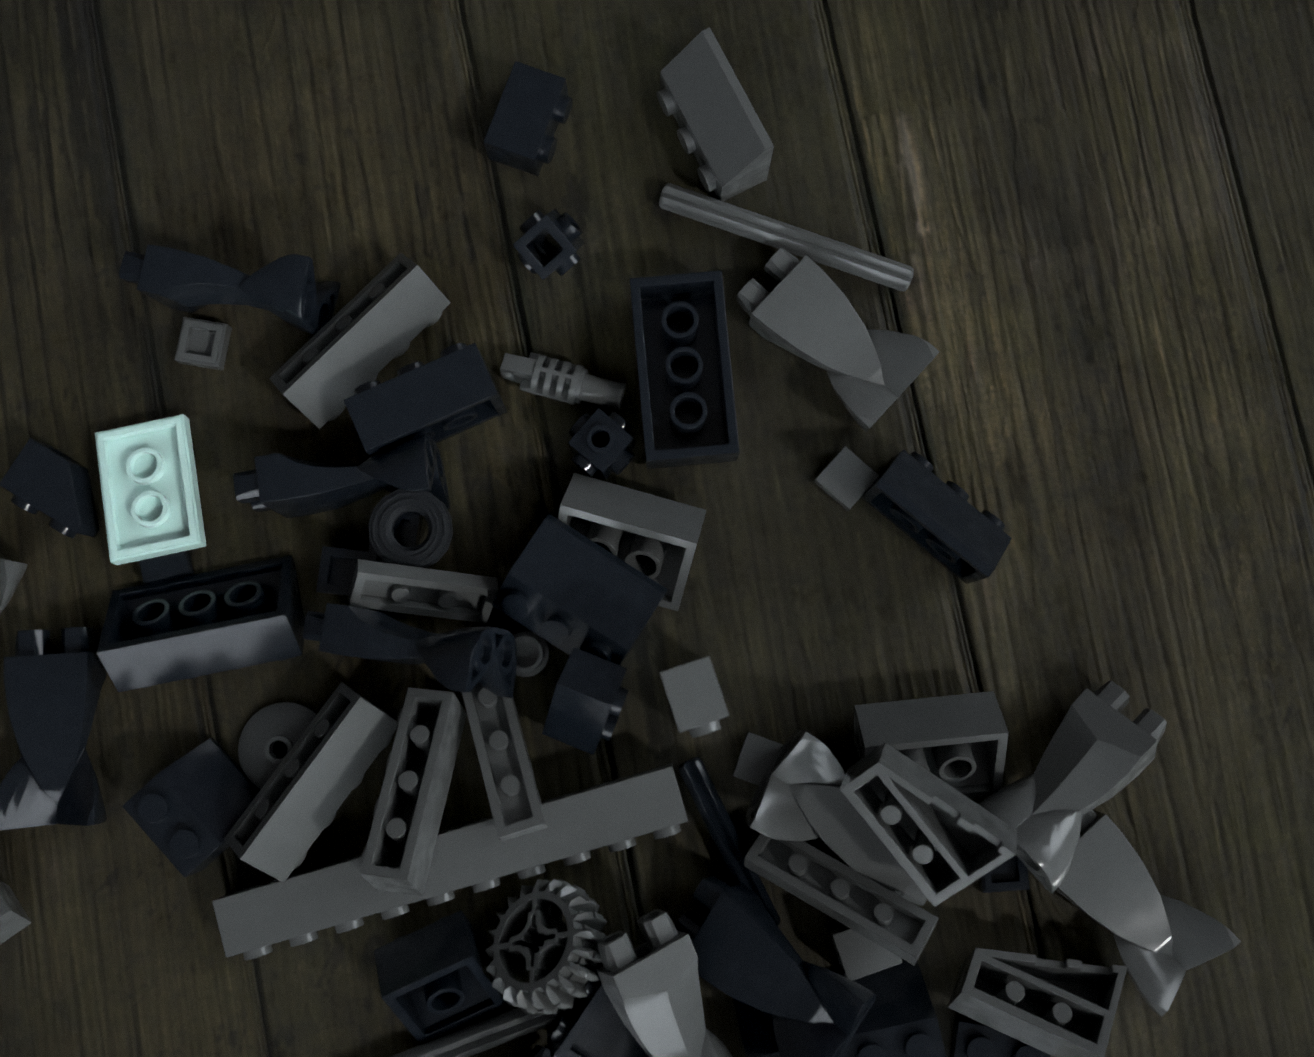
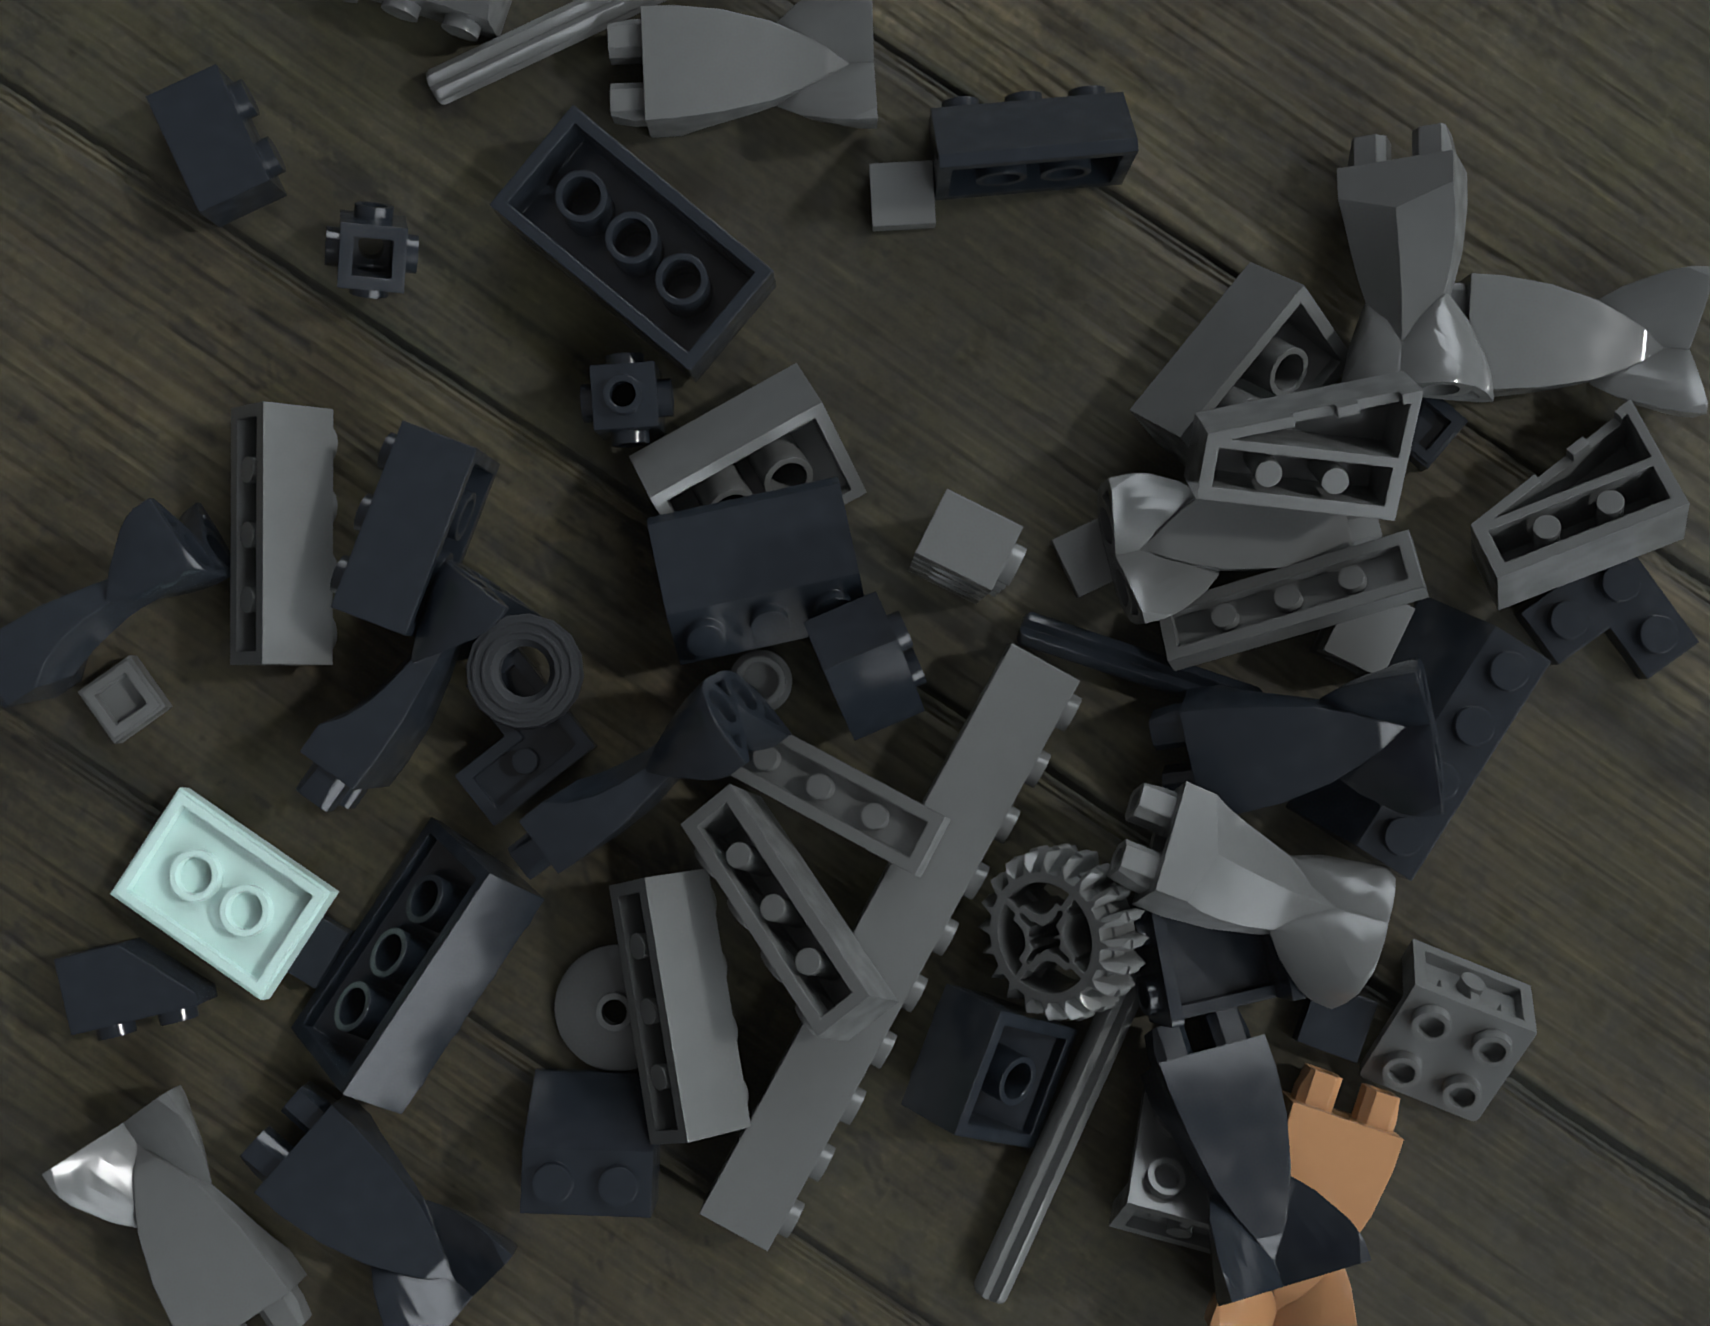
camera: 40 degrees left, 5 degrees up
dark grey plate [349,559,499,623] -> none
dark grey hinge [500,352,626,411] -> none

